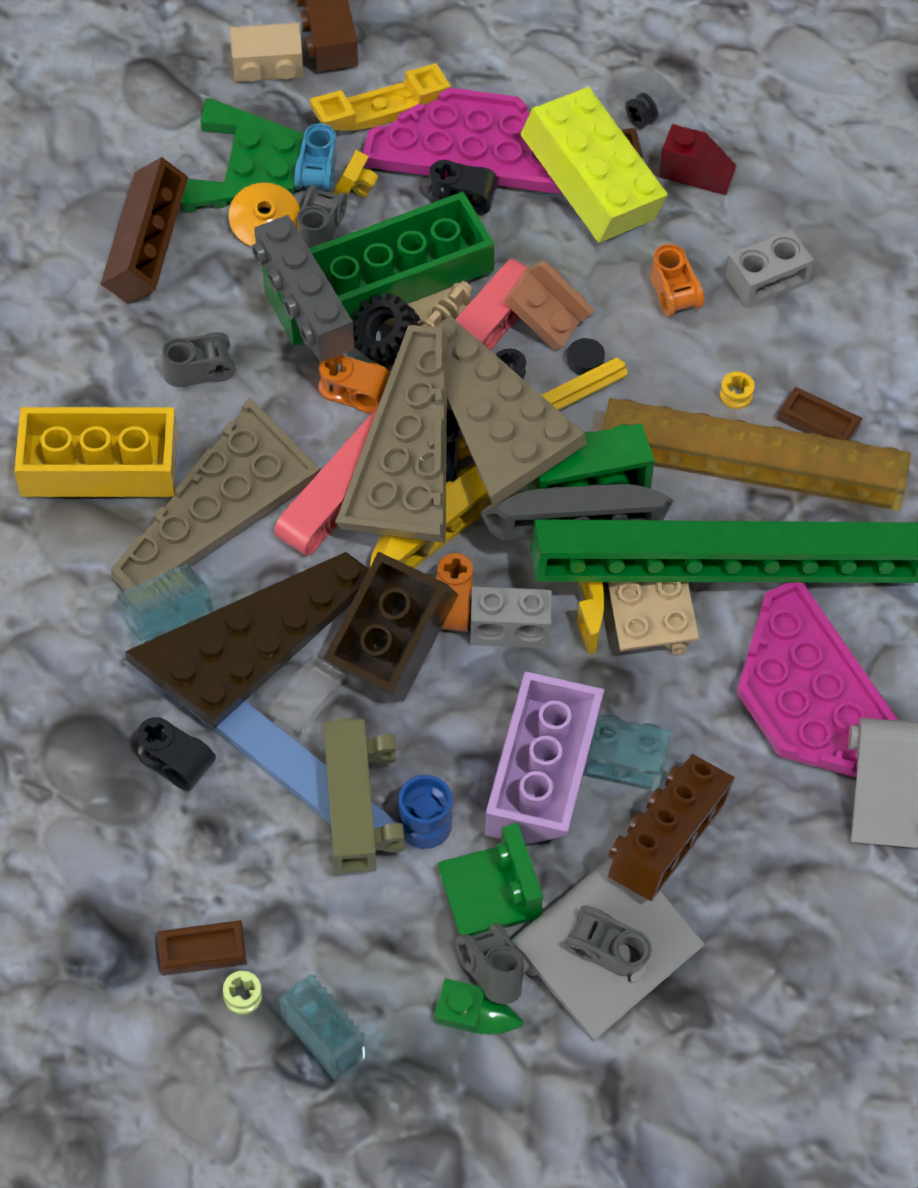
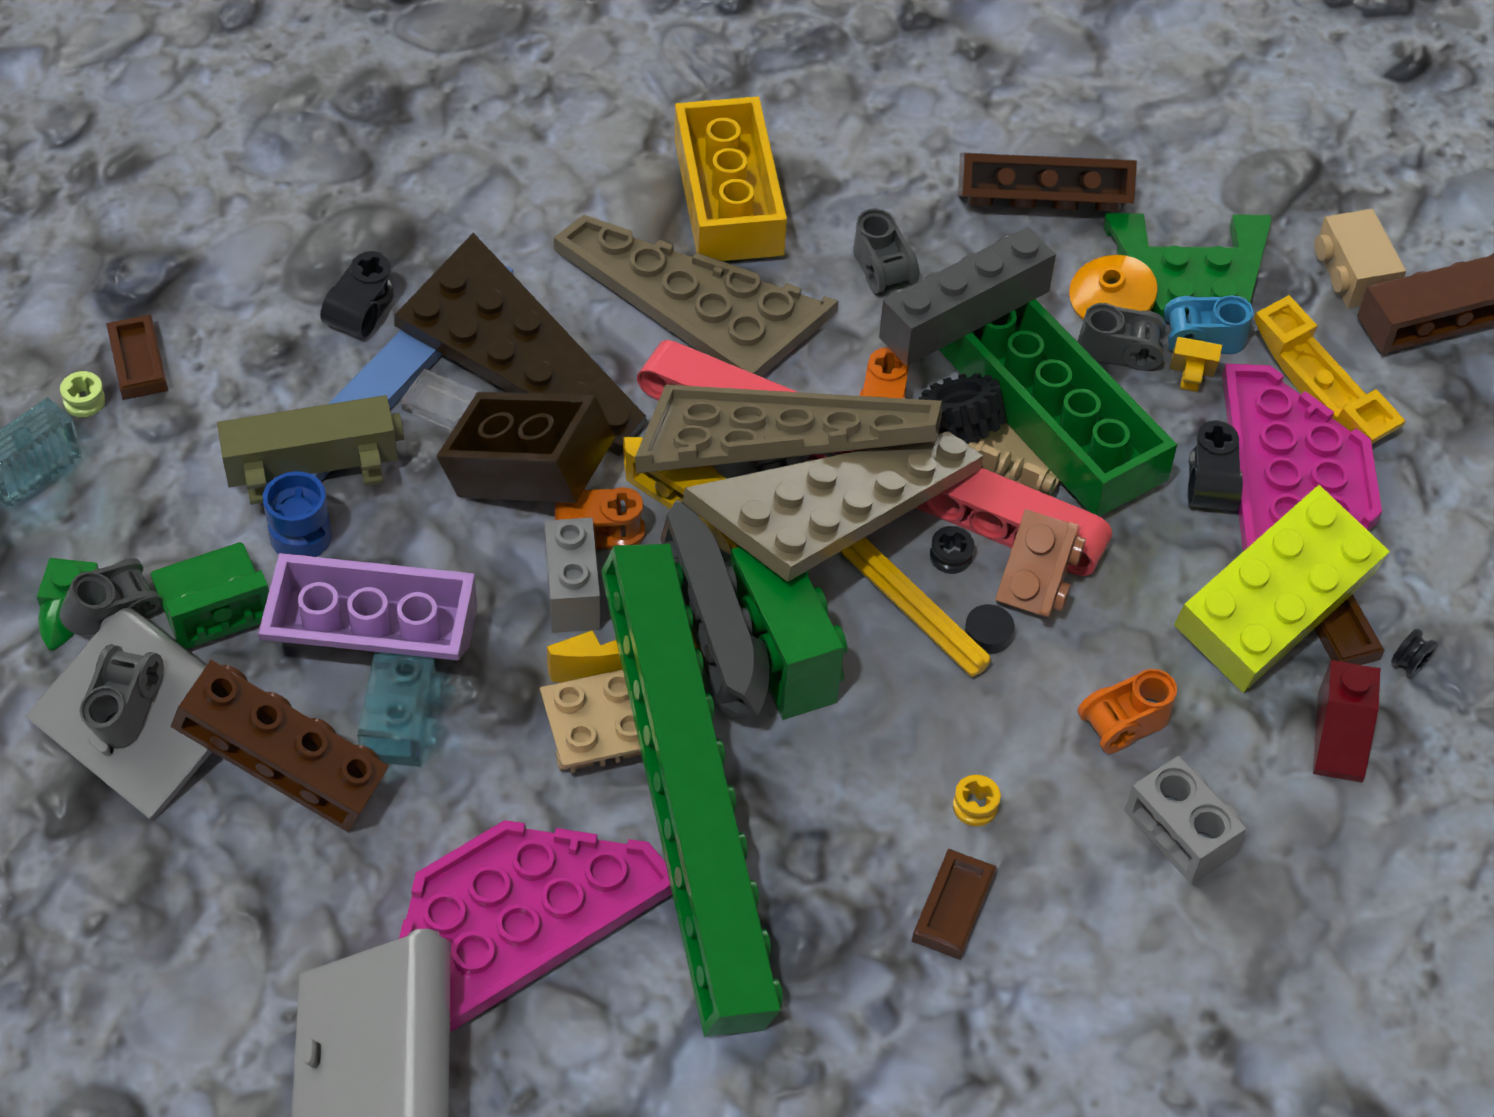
camera: 80 degrees right, 5 degrees down
clear light blue brick [117,562,214,643] -> none
clear yellow brick [602,398,911,511] -> none

